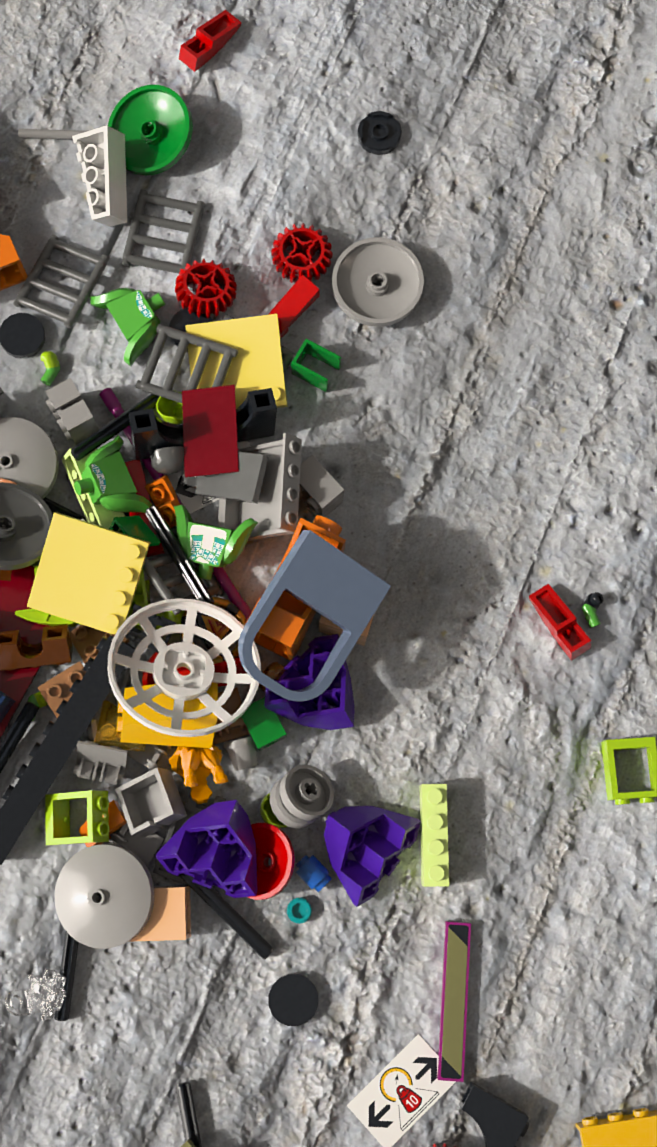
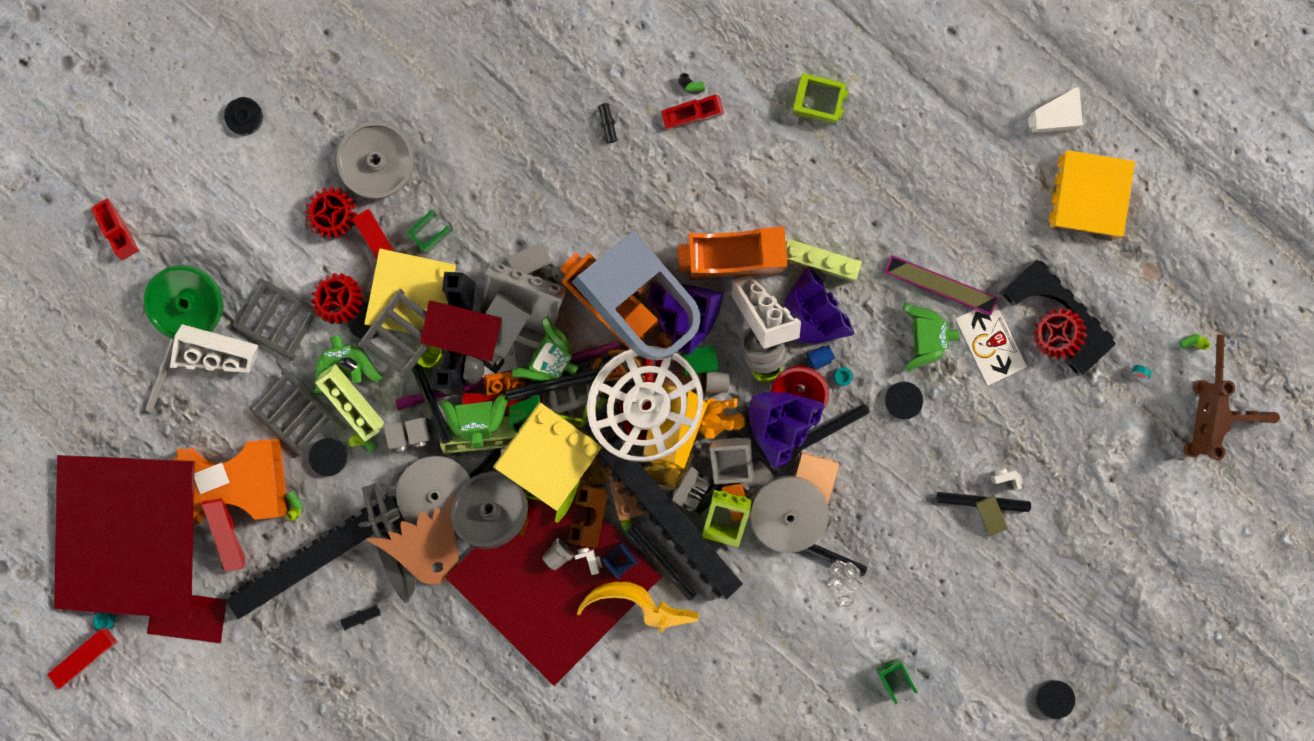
camera: 70 degrees left, 10 degrees up
none -> yellowish green brick [315,364,384,441]
none -> arm [339,357,362,383]
none -> black pin [598,103,618,143]
none -> orange brick [677,226,787,280]
none -> black pin [694,483,725,516]
none -> white wedge [732,275,801,349]
none -> bright green torso [902,301,959,373]

